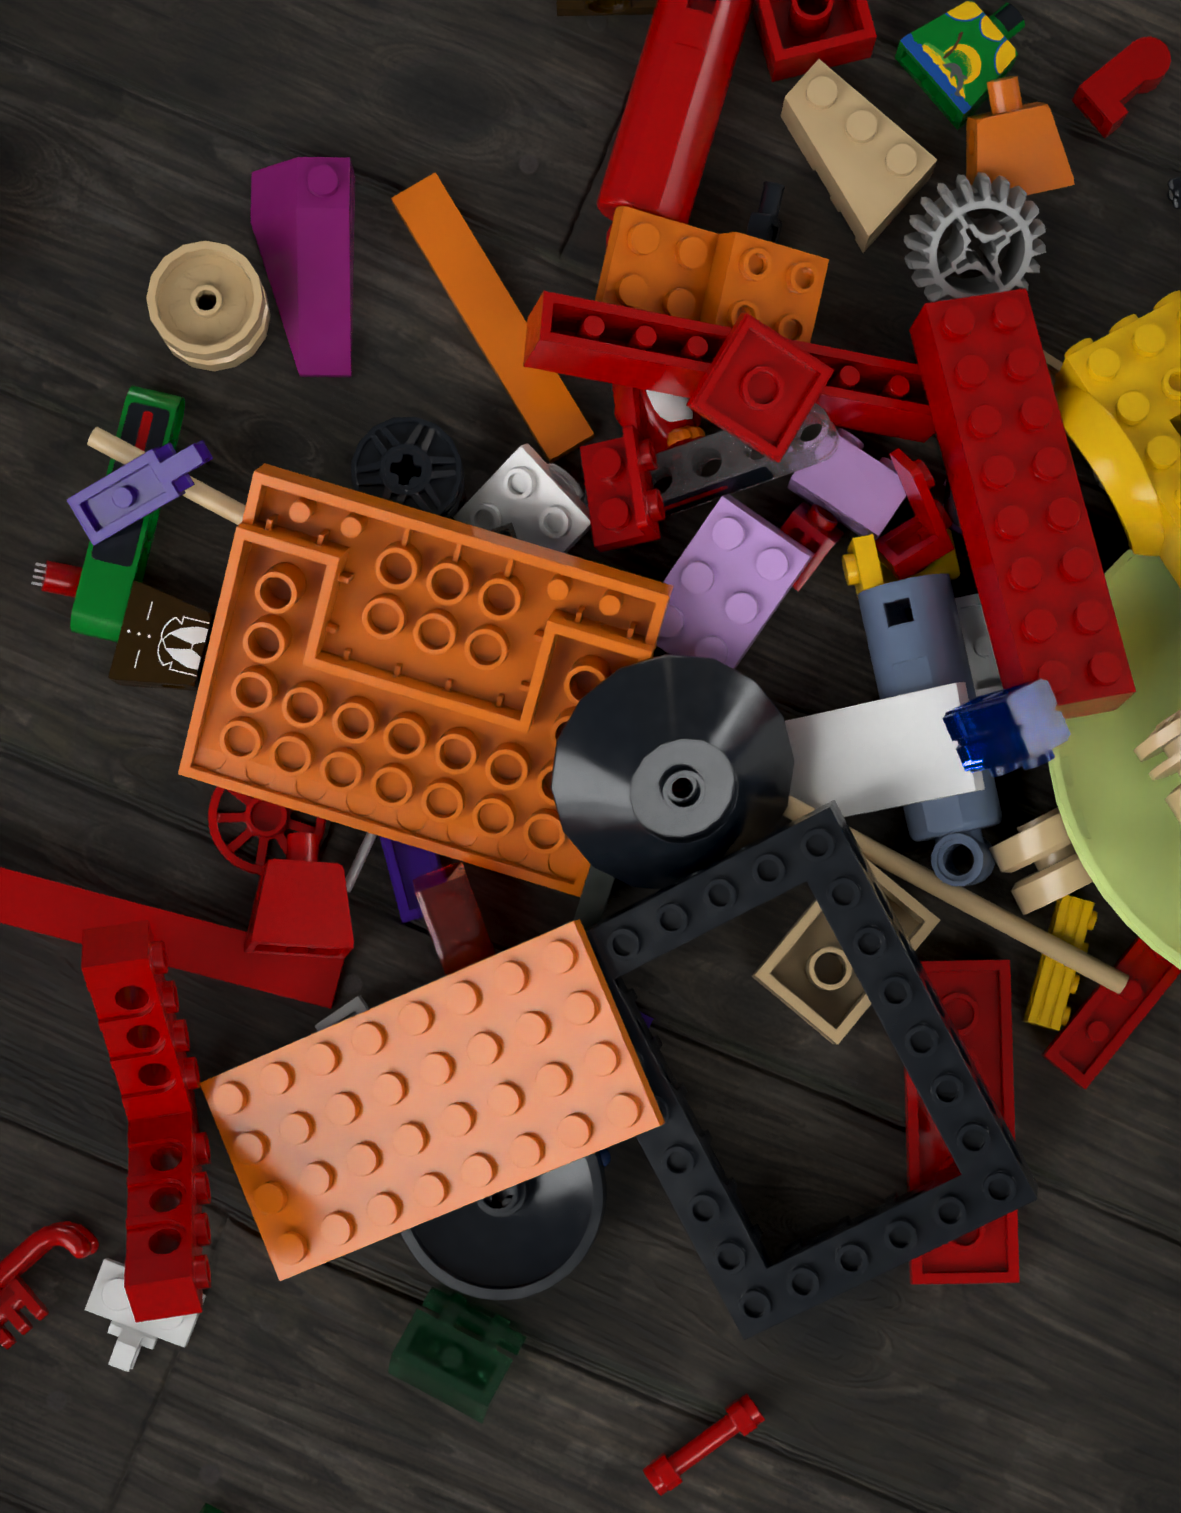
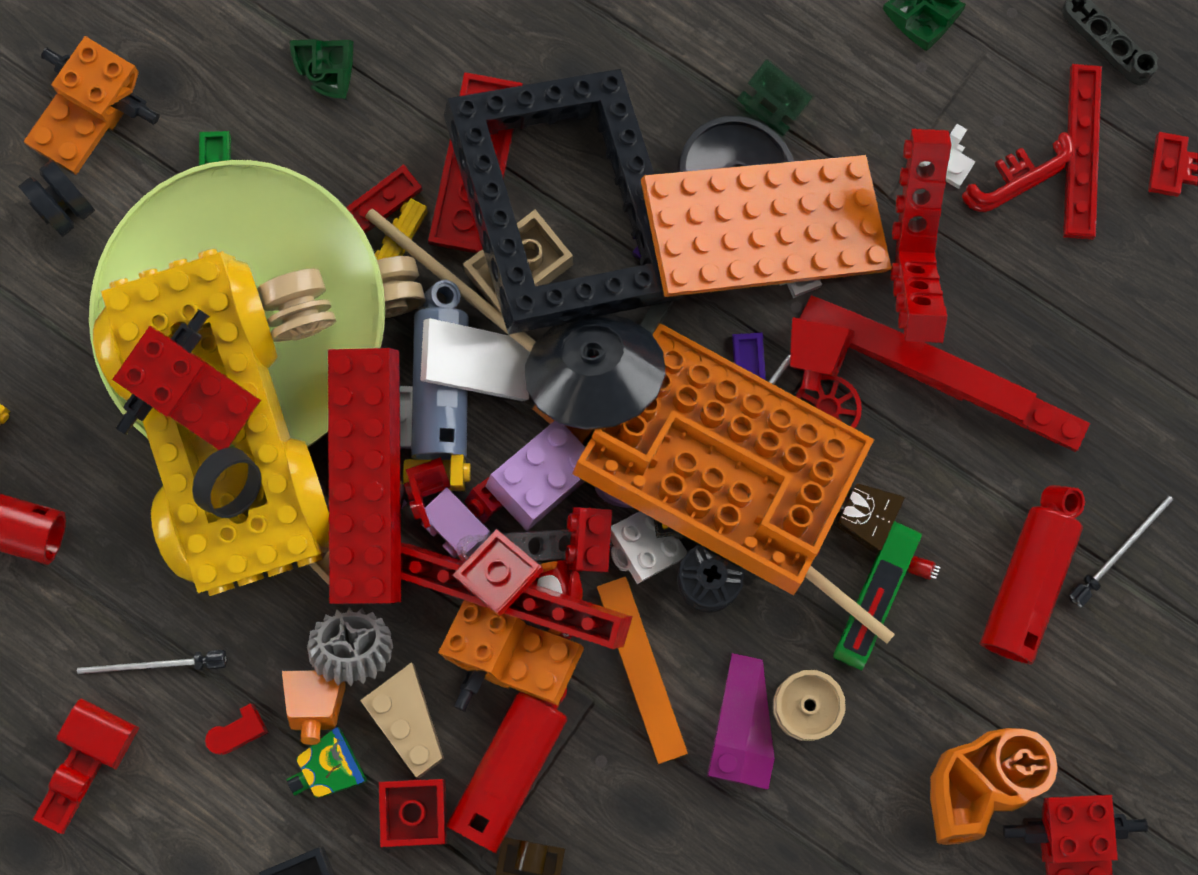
camera: 170 degrees left, 5 degrees down
hinge [66,440,214,546] -> none
clear red brick [413,862,496,976] -> none
red bar [642,1393,766,1496] -> none
clear blue brick [942,678,1071,778] -> none

